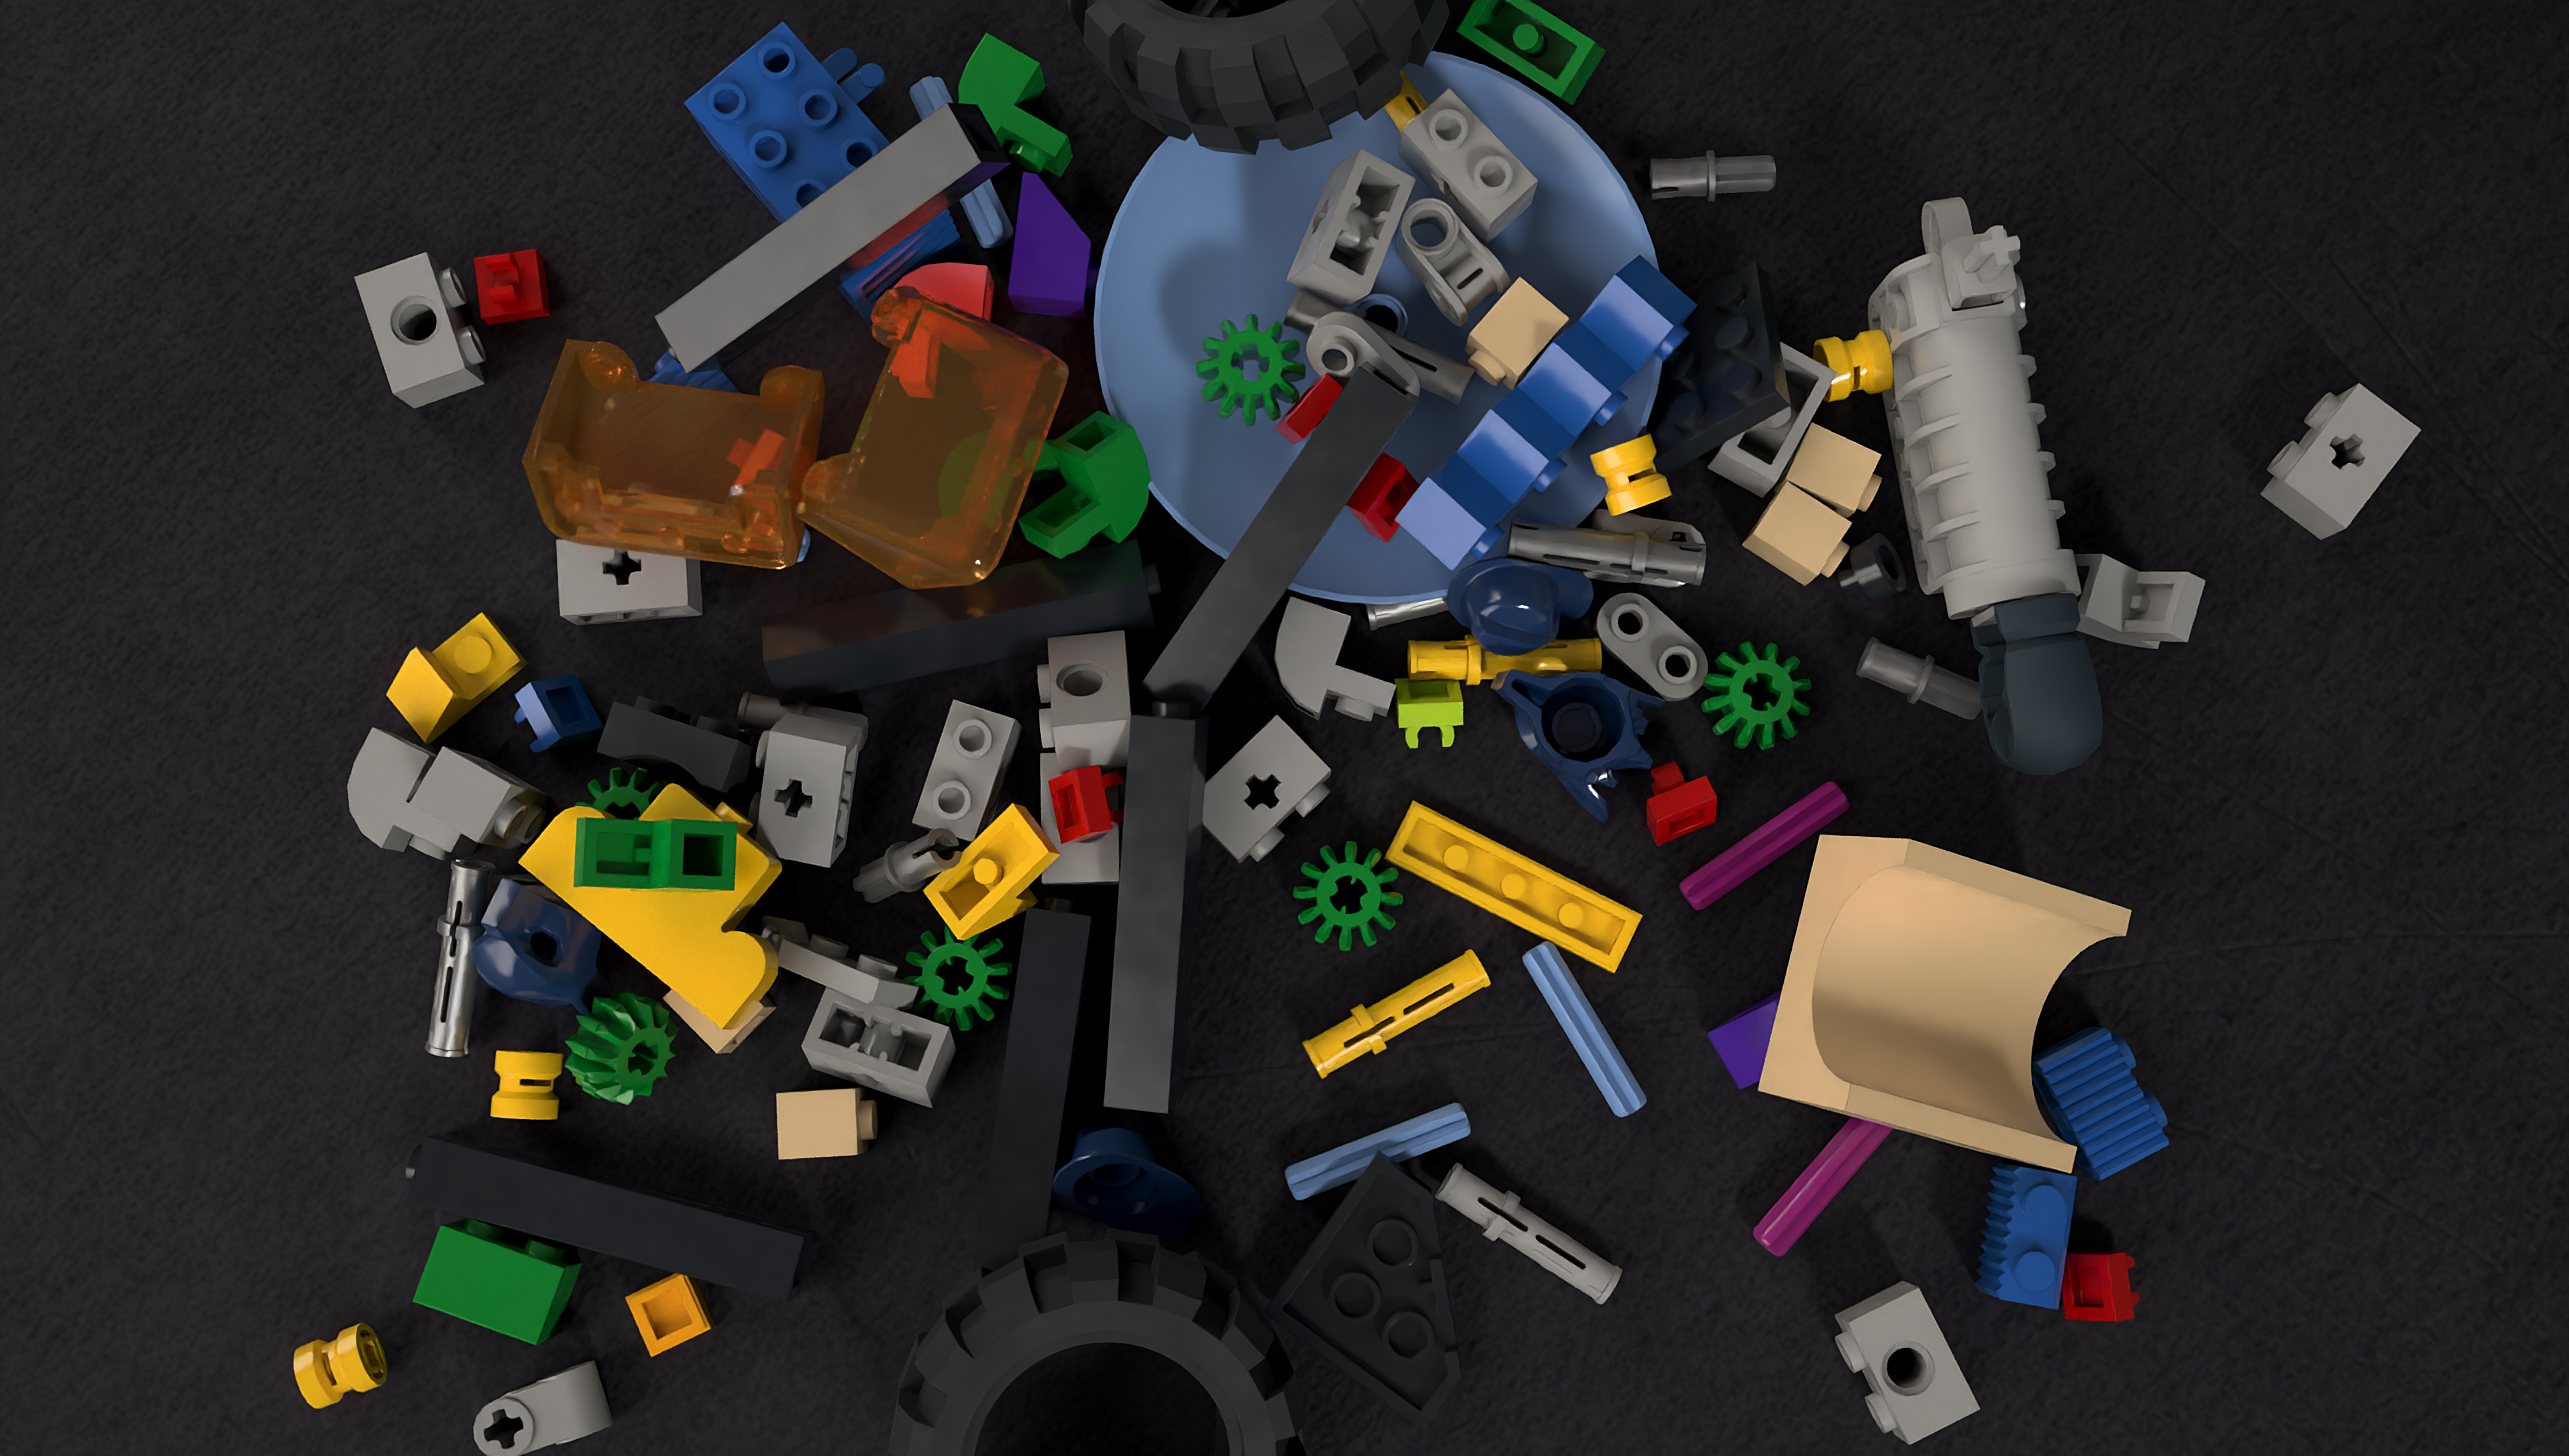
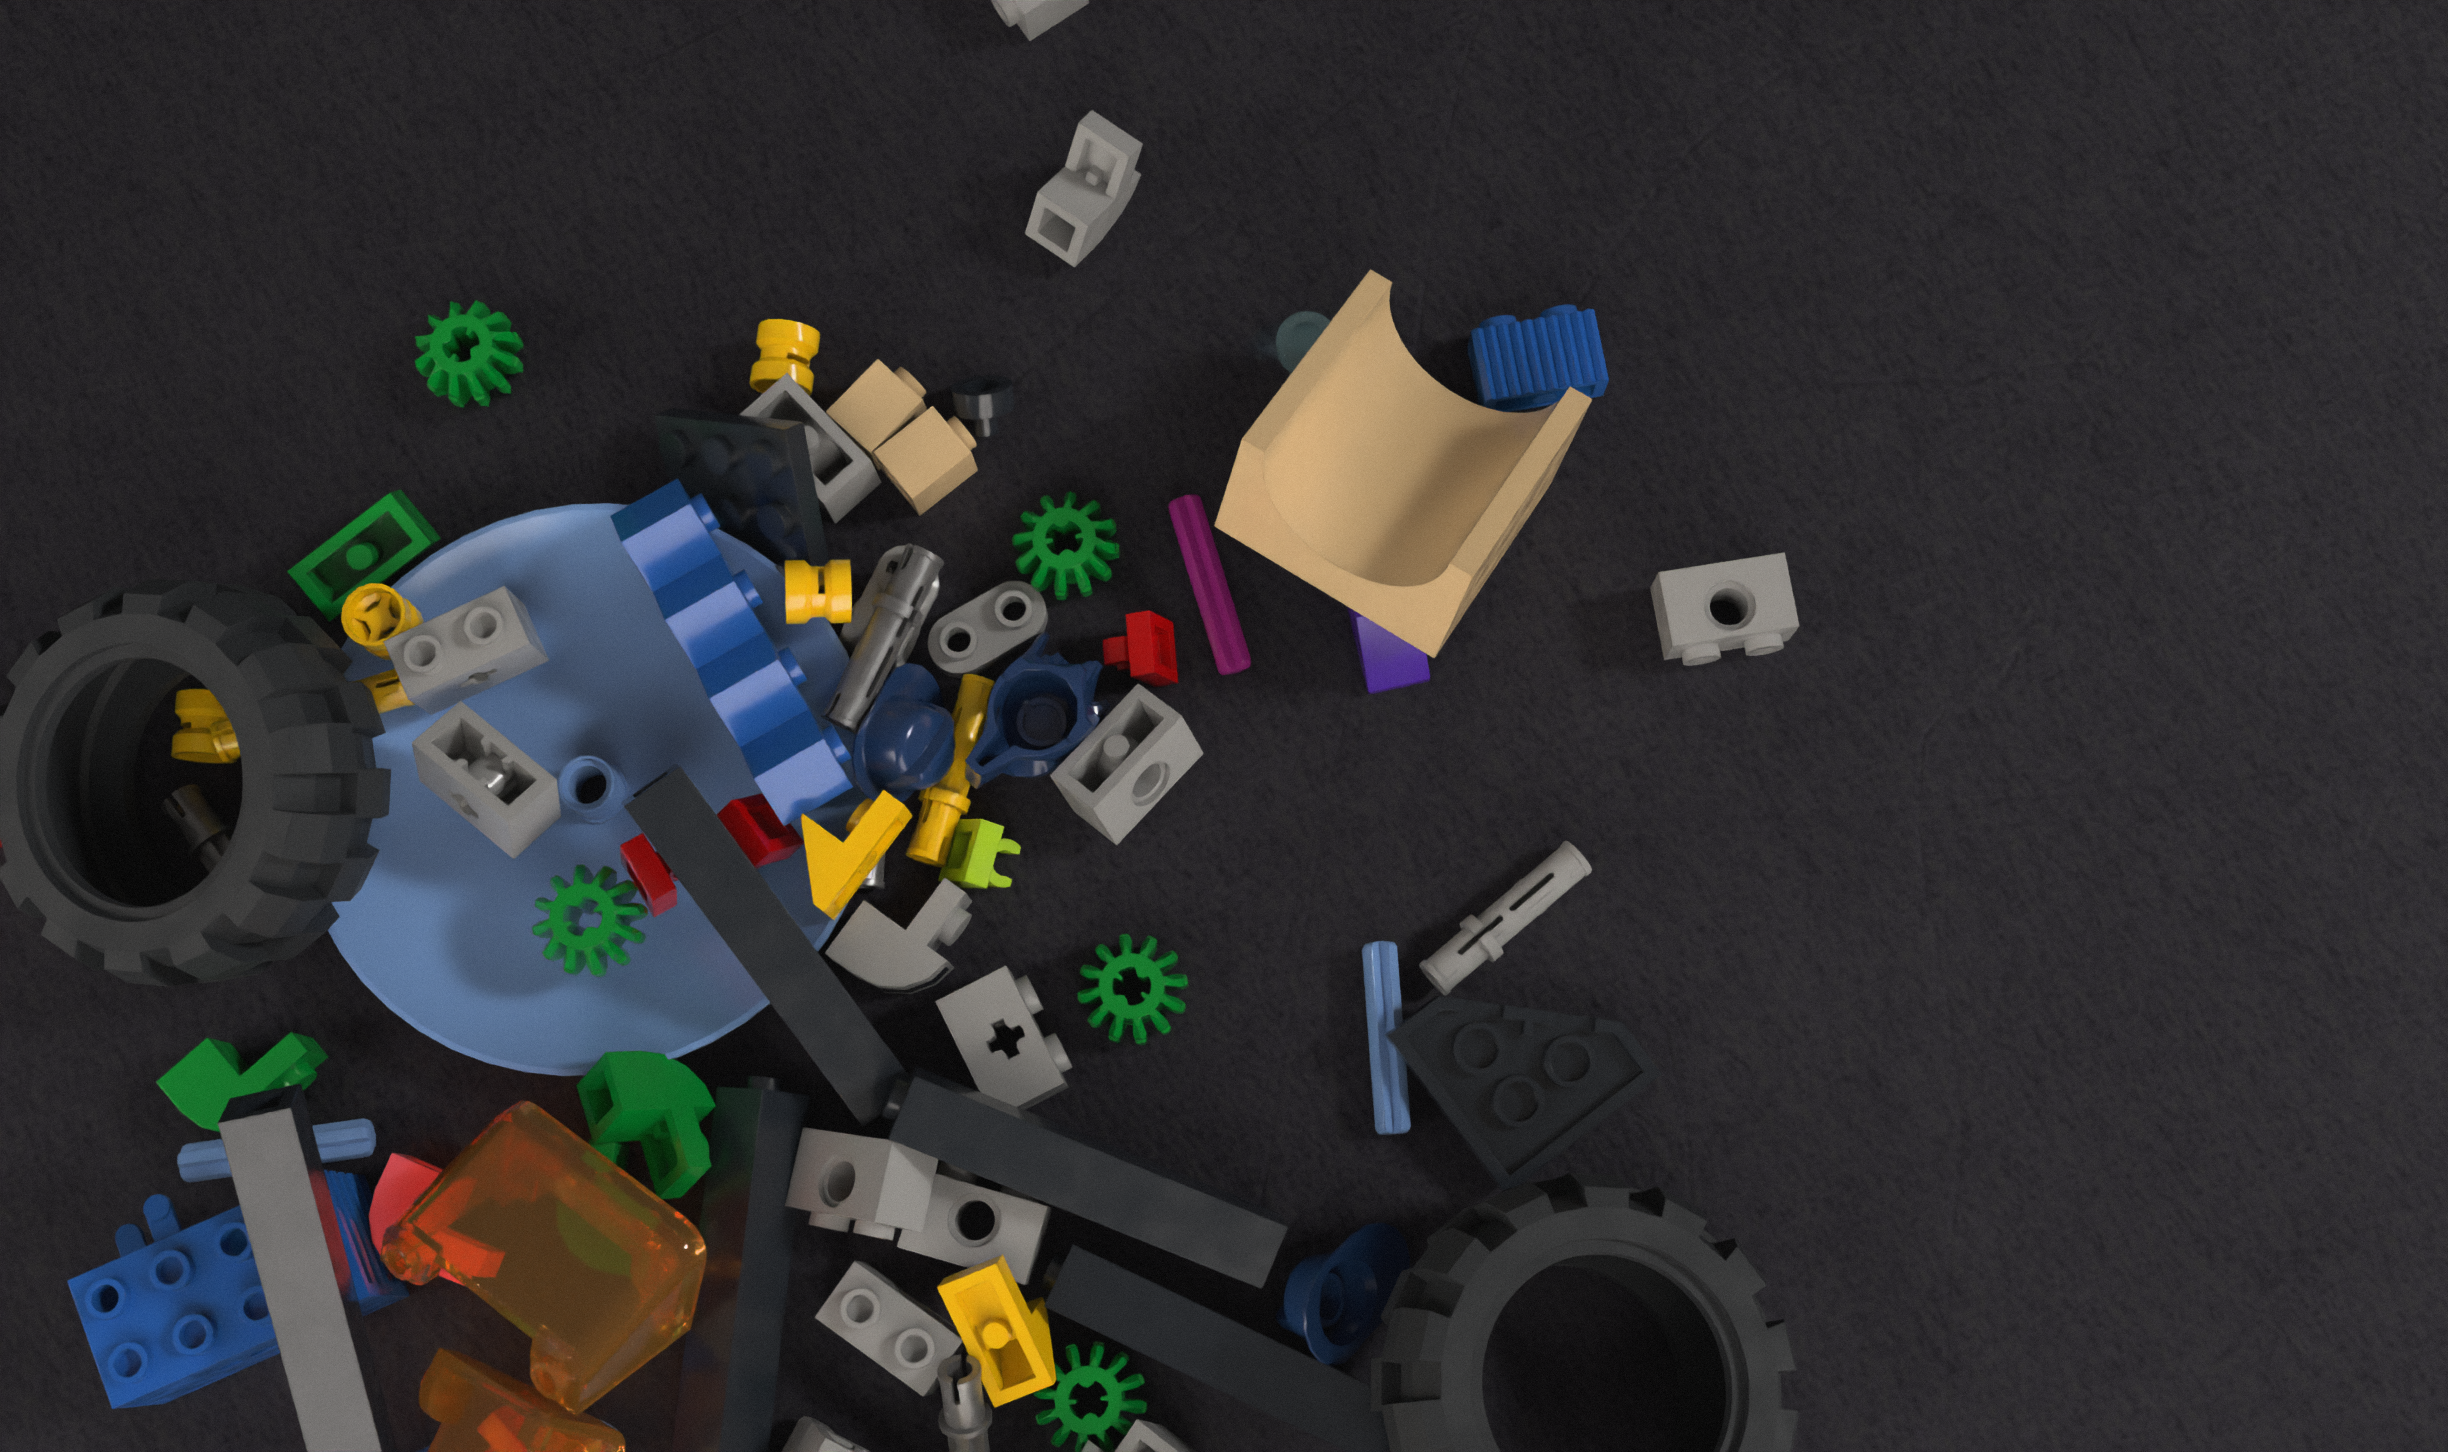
camera: 70 degrees left, 5 degrees down
dark purple slope [1008,172,1101,319] -> none
red tile [1048,765,1124,844] -> none
flat silver pin [1283,287,1475,406] -> none
yellow pin [1302,949,1491,1079] -> none
light grey plate [1306,312,1420,418] -> none
yellow tile [1384,801,1643,973] -> none
light grey piece [1396,198,1511,327] -> none
tan brick [1465,277,1569,390] -> none
medium blue axle [1522,941,1647,1118] -> none
flat silver axle [1650,151,1776,201] -> none
magenta axle [1753,1117,1894,1257] -> none
flat silver axle [1856,637,1982,720] -> none
light grey piece [1868,197,2103,775] -> none
blue brick [1975,1162,2078,1309] -> none
red tile [2061,1250,2140,1322] -> none
none -> yellow wheel [341,583,424,660]
none -> green gear [415,300,523,408]
none -> yellow slope [801,790,912,920]
none -> light grey brick [1050,684,1203,845]
none -> clear light blue tile [1276,311,1331,373]

